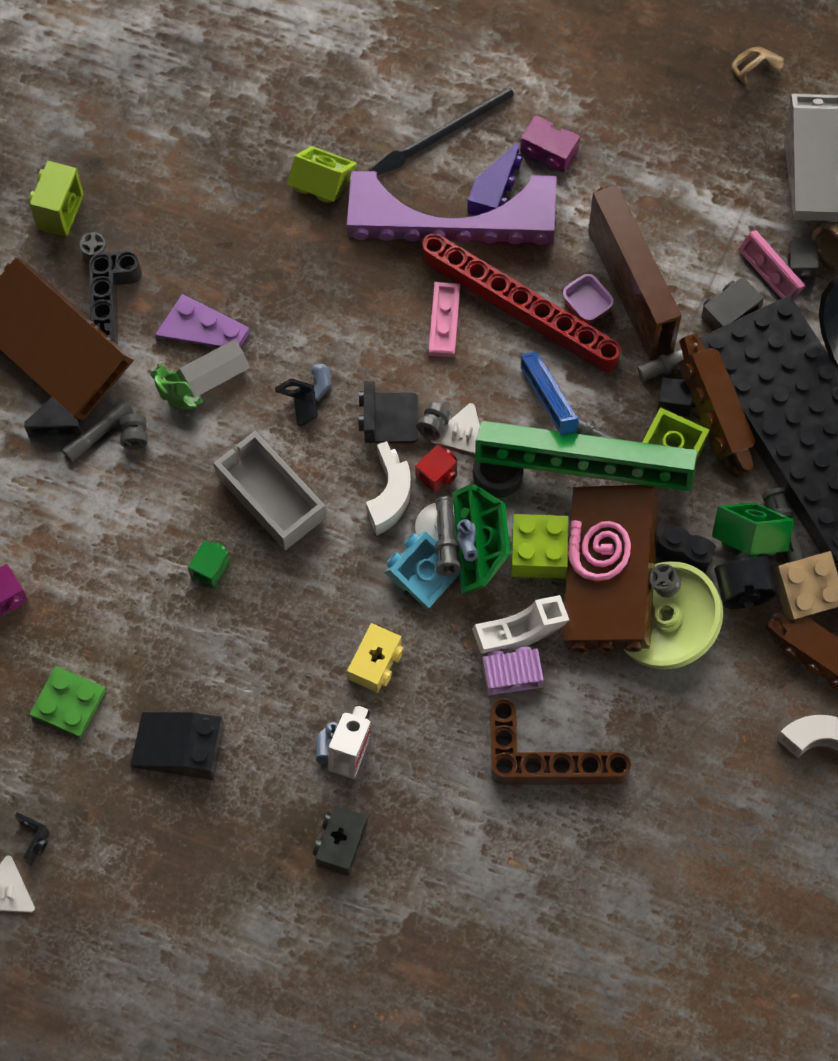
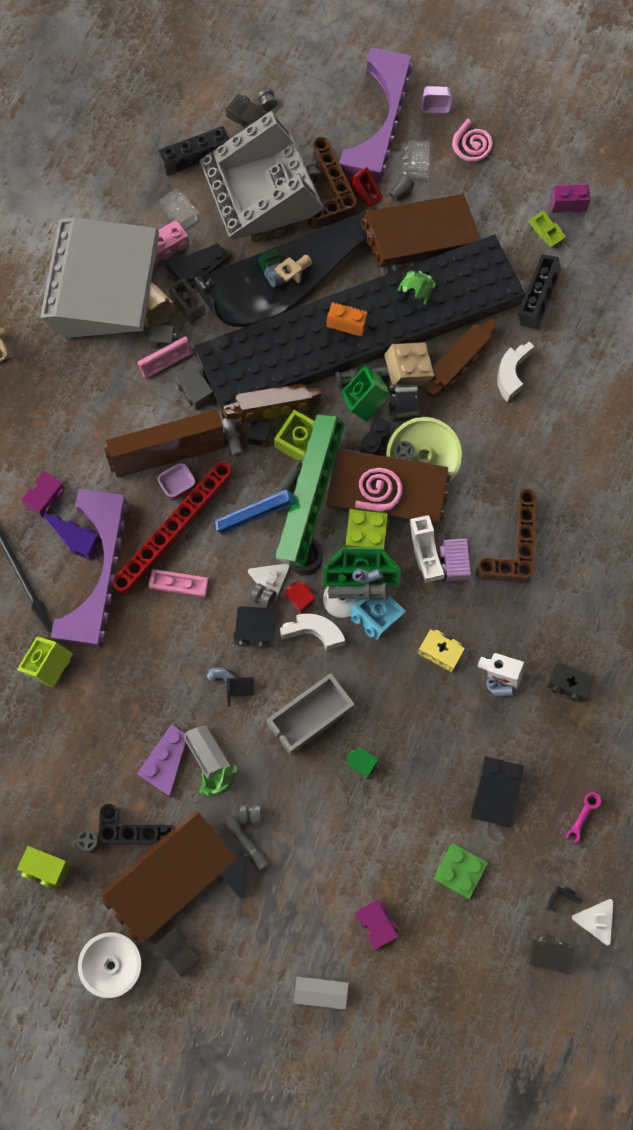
camera: 90 degrees left, 5 degrees up
none -> dark pink brick [565,792,601,843]

